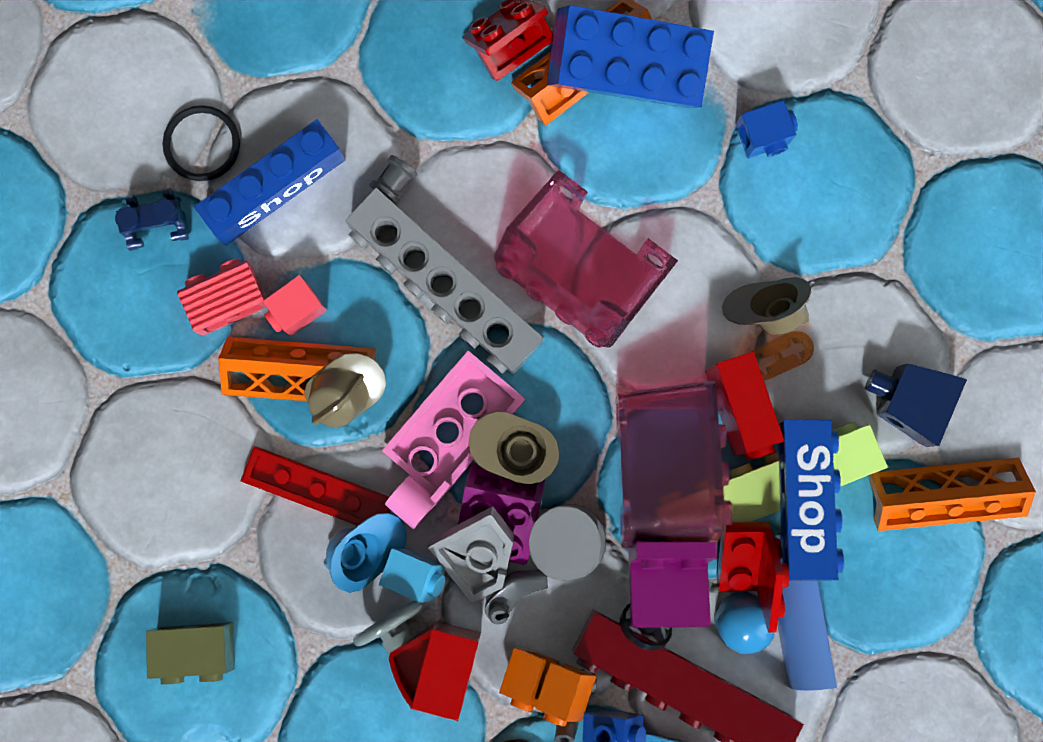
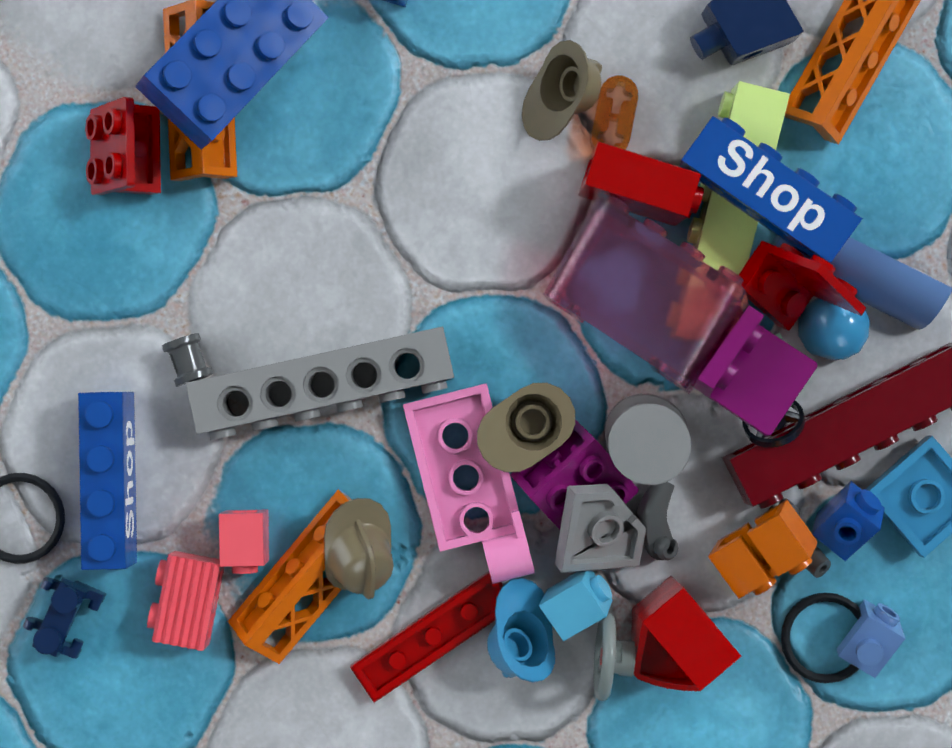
camera: 55 degrees left, 5 degrees up
clear pink windscreen [494,170,678,348] -> none

